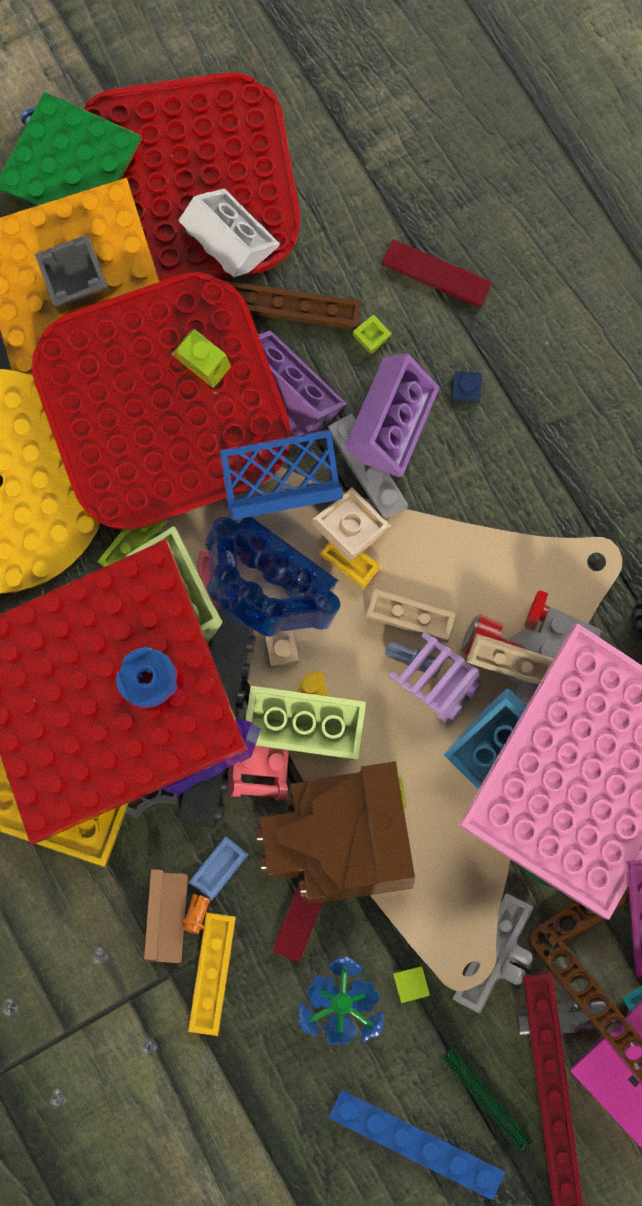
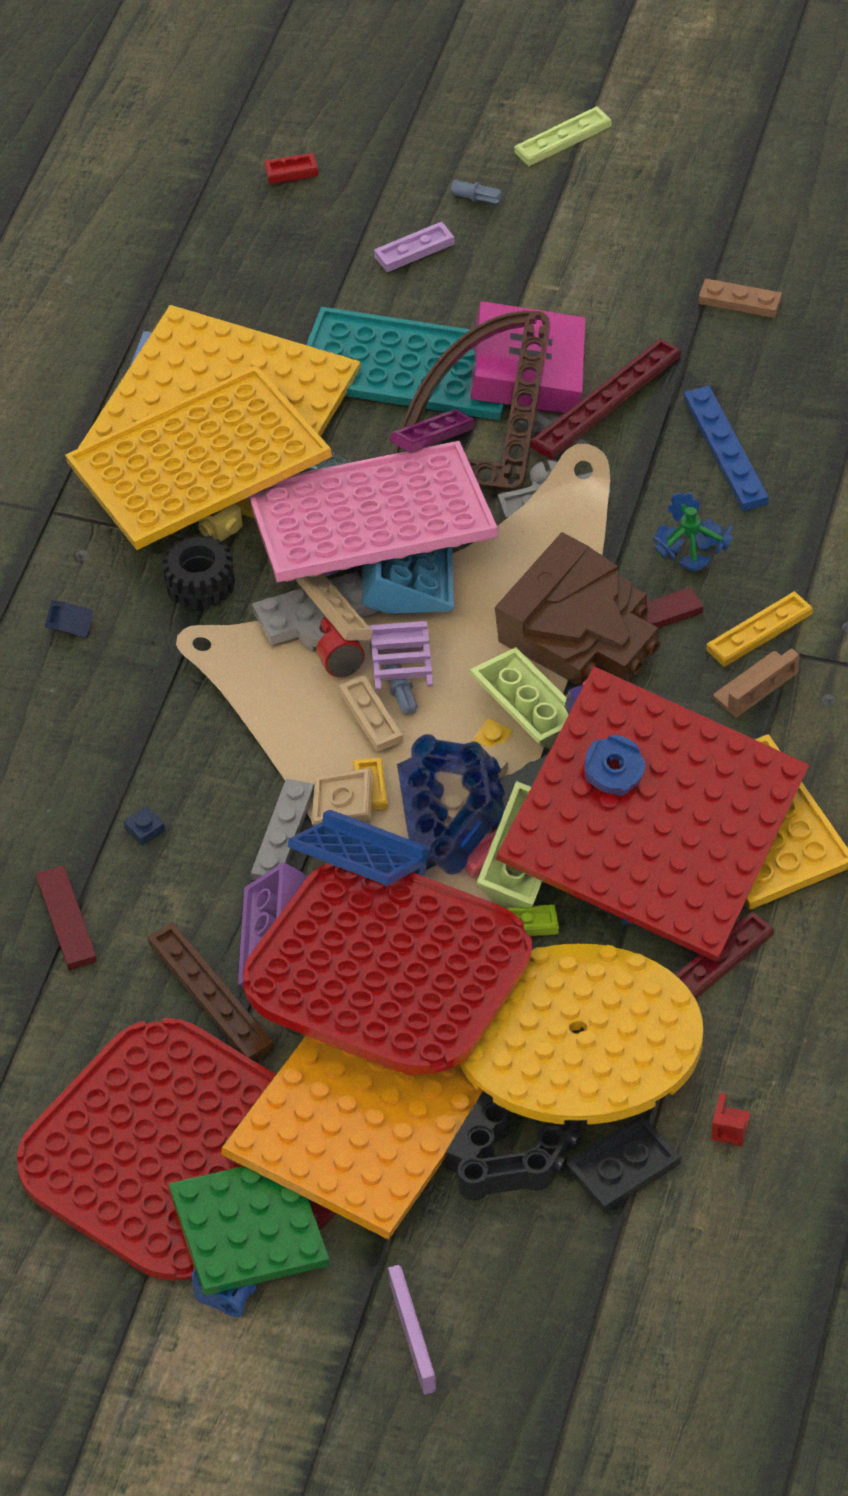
camera: 130 degrees left, 25 degrees down
dark grey container [35,235,111,314] -> none
lime torso [171,329,231,388] -> none
white slope [178,189,280,277] -> none
orange pin [181,894,210,934] -> none
medium blue tile [189,836,248,901] -> none
medium lavender slope [345,353,440,477] -> none
lime plate [353,314,392,354] -> none
lime tile [393,966,430,1003] -> none
dark green axle [442,1047,533,1152] -> none
red plate [524,590,550,631] -> none

